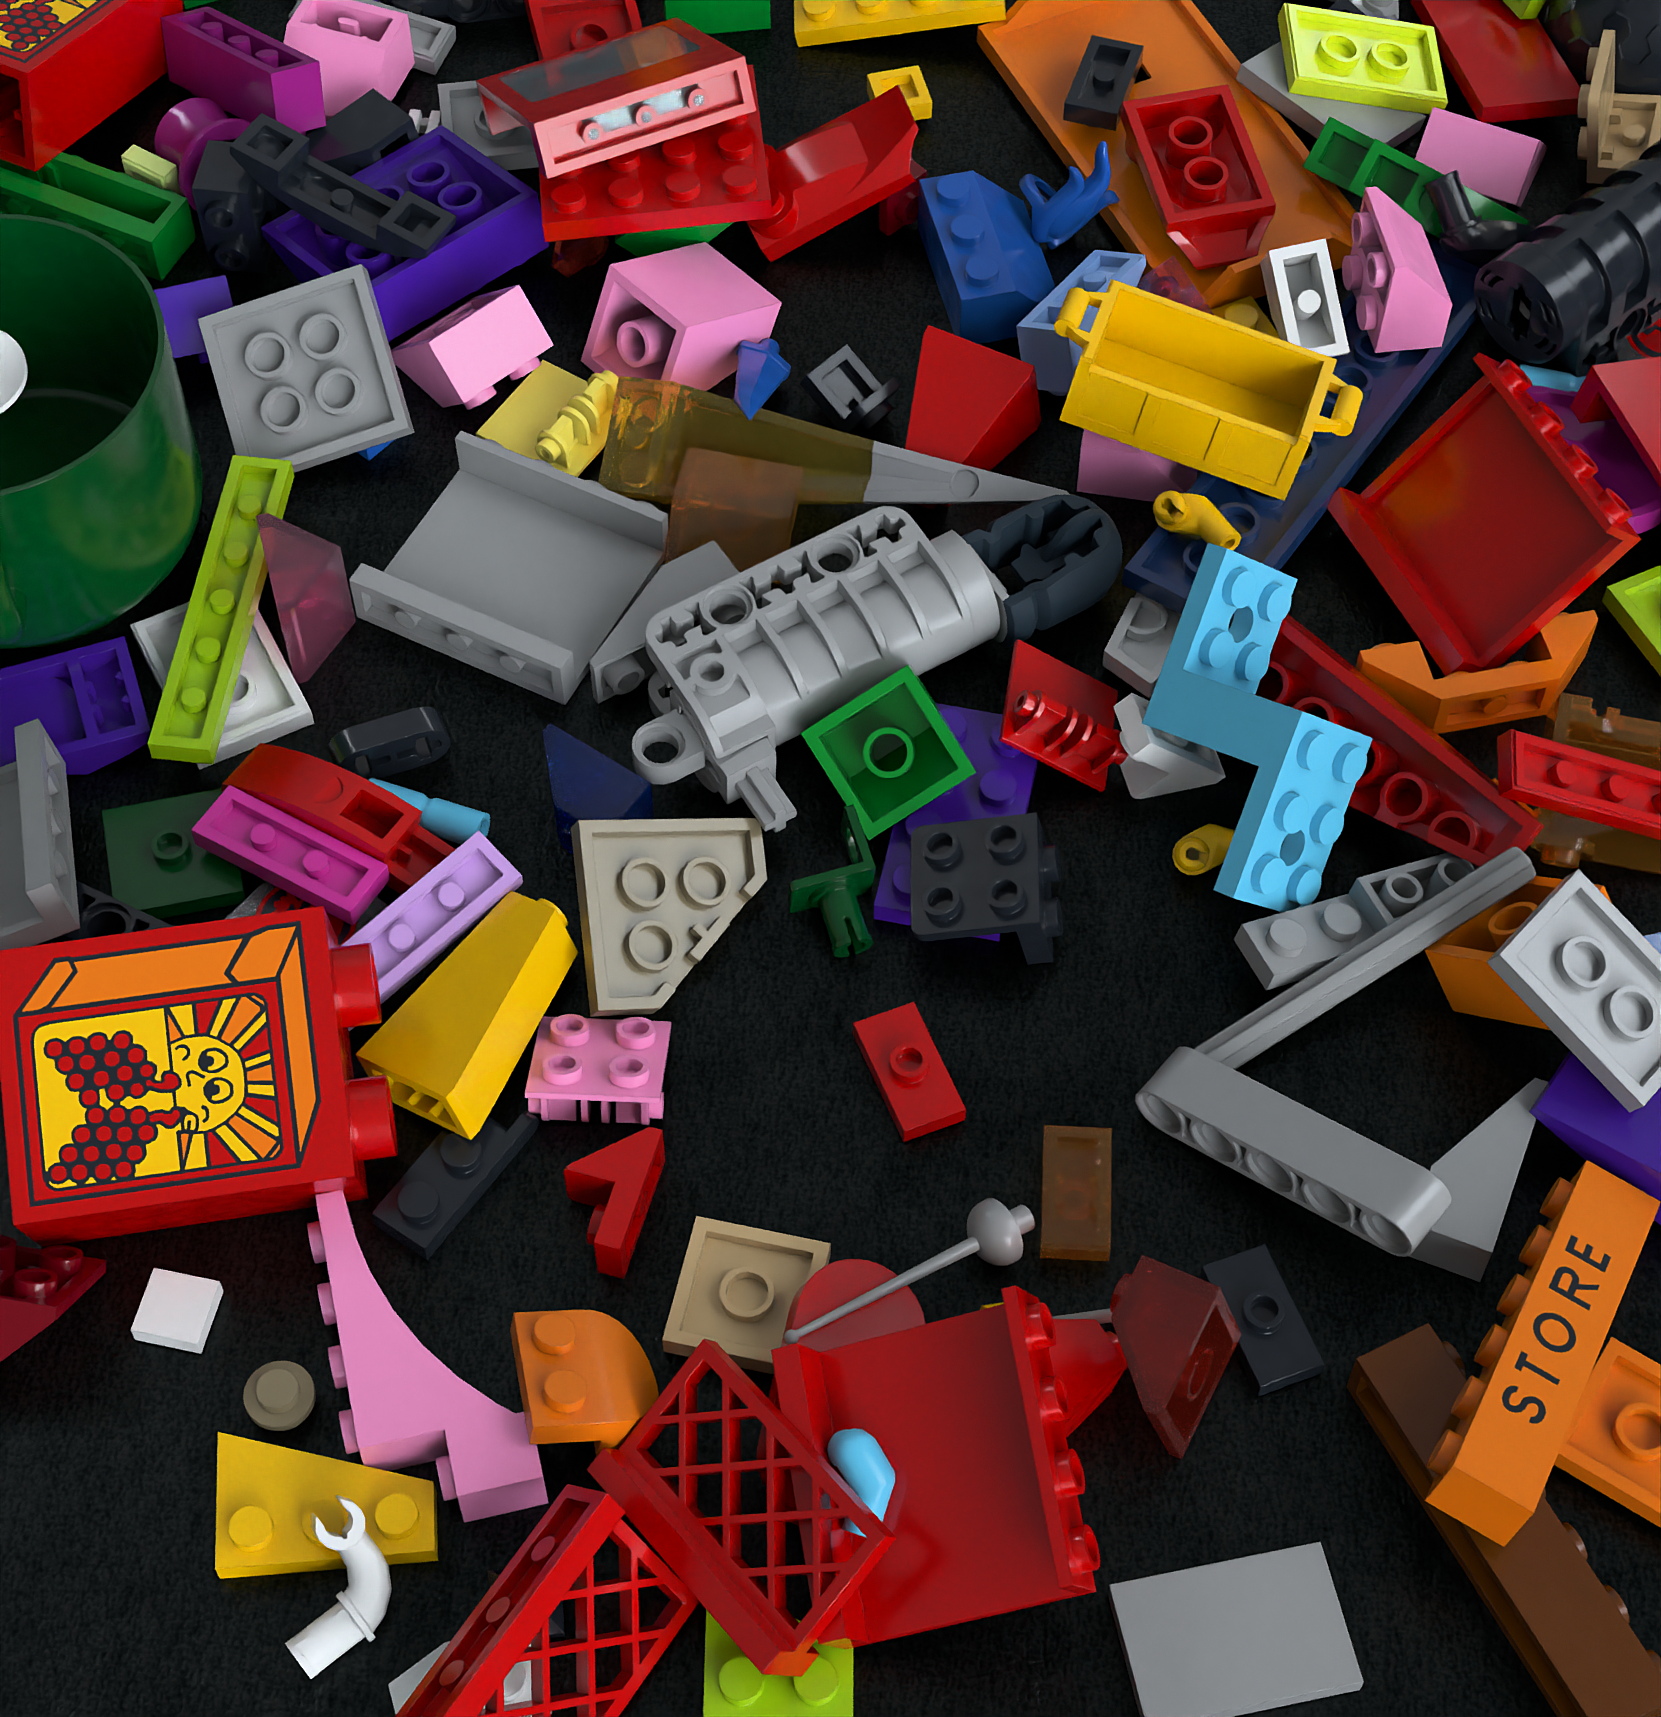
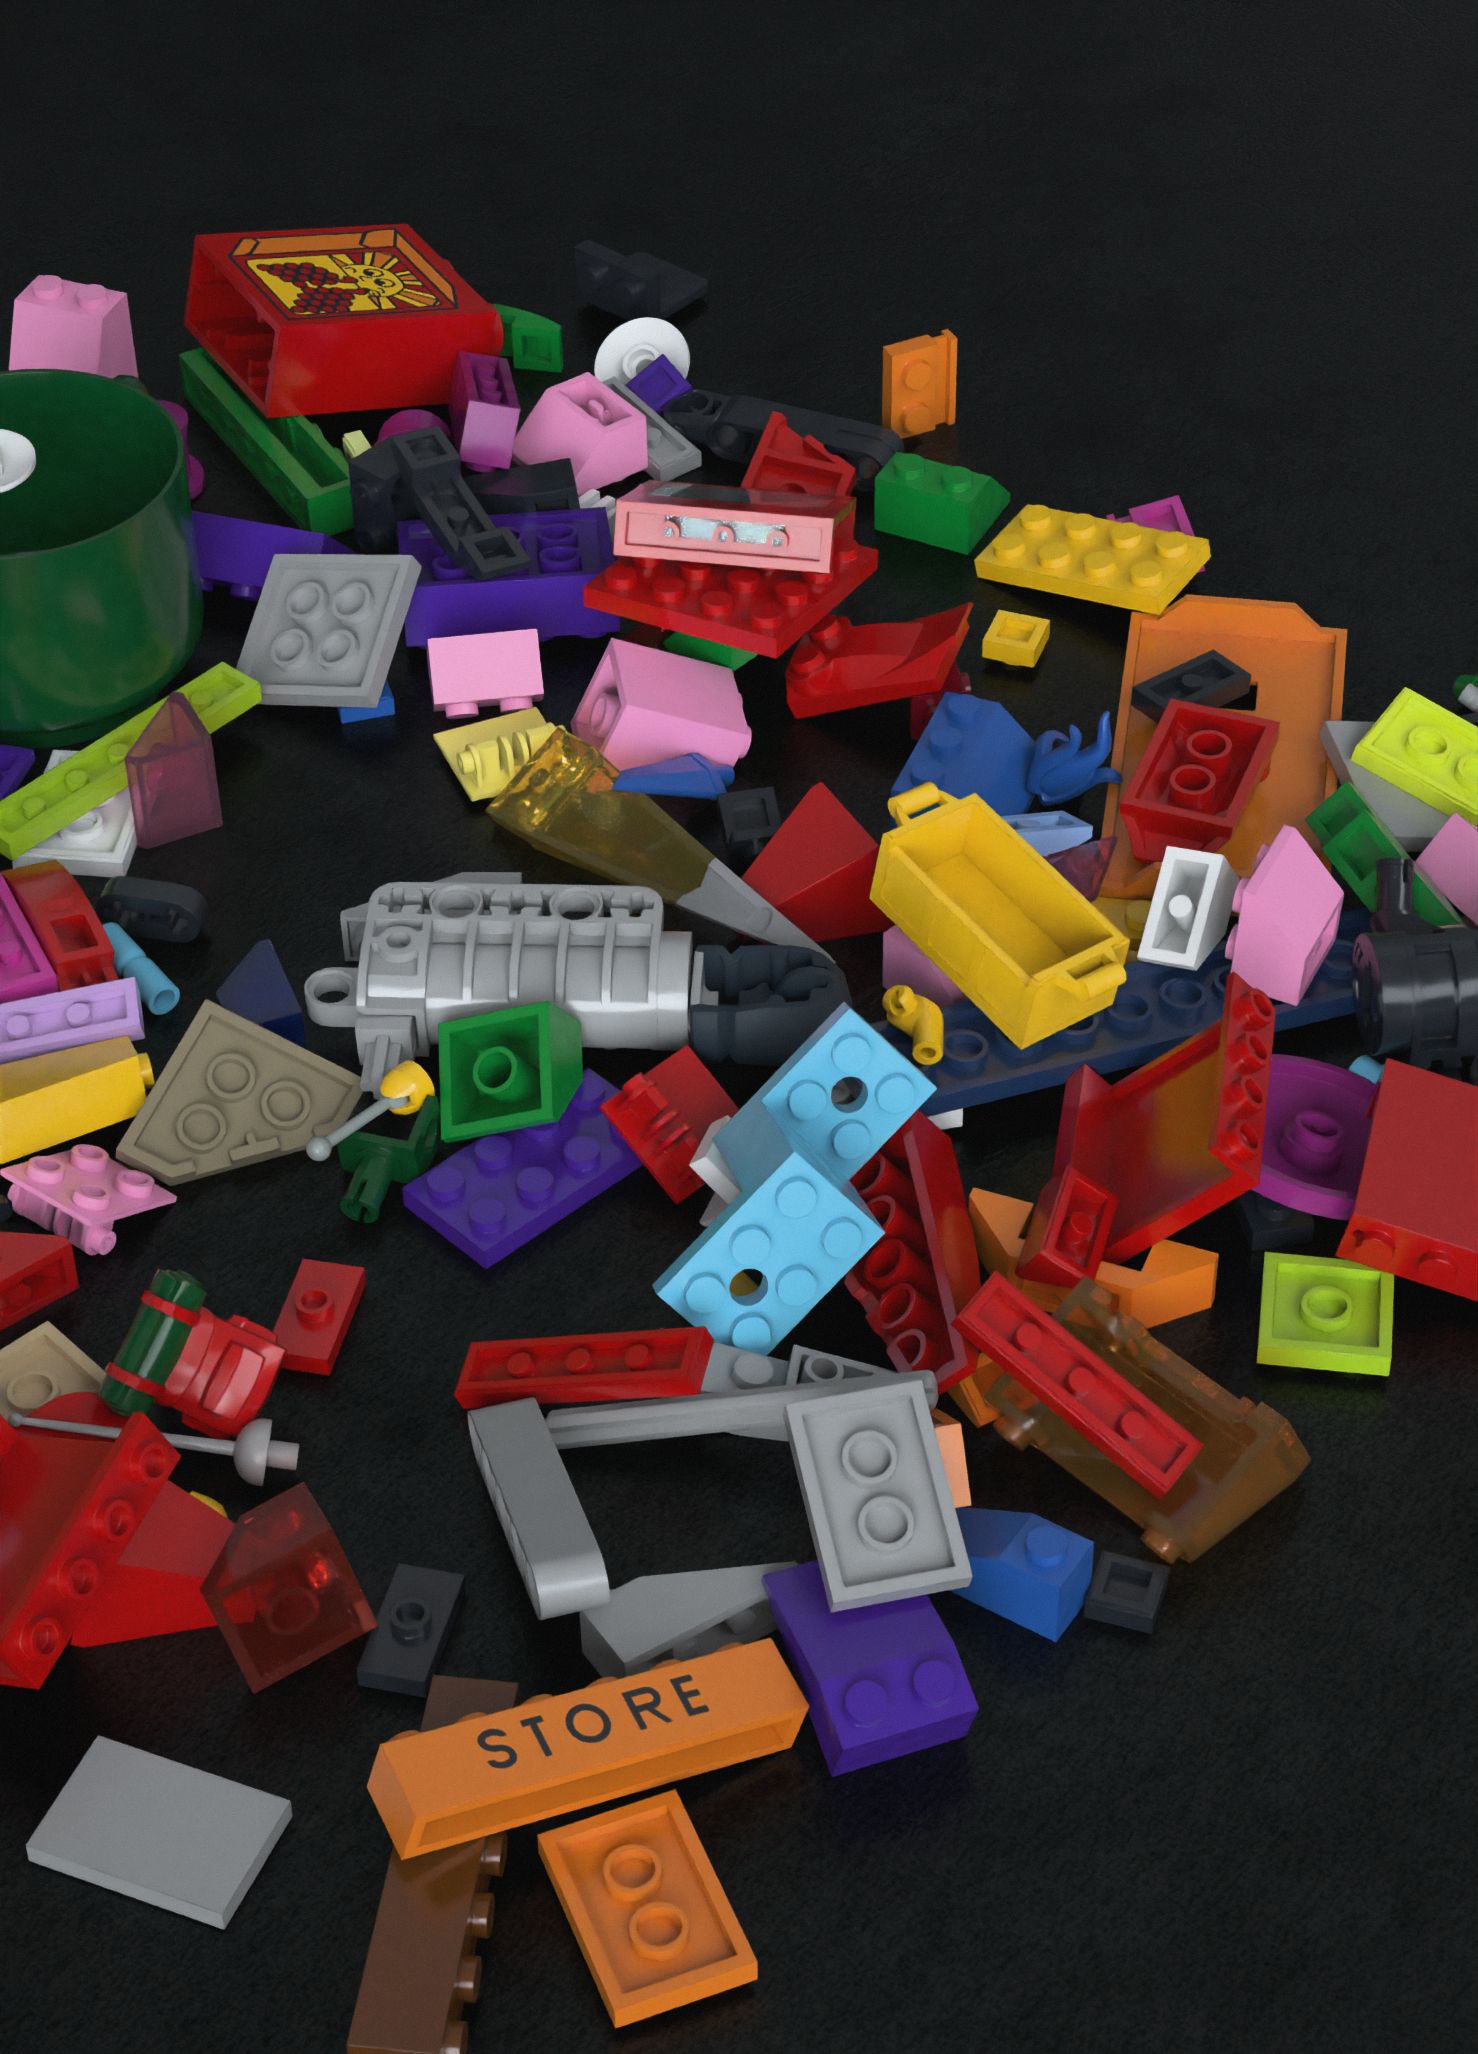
camera: 35 degrees right, 15 degrees down
light grey panel [349,431,670,705] -> none
clear orange slope [664,447,805,584] -> none
black bracket [911,813,1063,965] -> none
clear orange plate [1040,1125,1112,1261] -> none
none -> red piece [97,1269,288,1440]
none -> hinge [306,1060,435,1161]
none -> red tile [454,1326,714,1409]
none -> red slope [1015,1165,1119,1292]

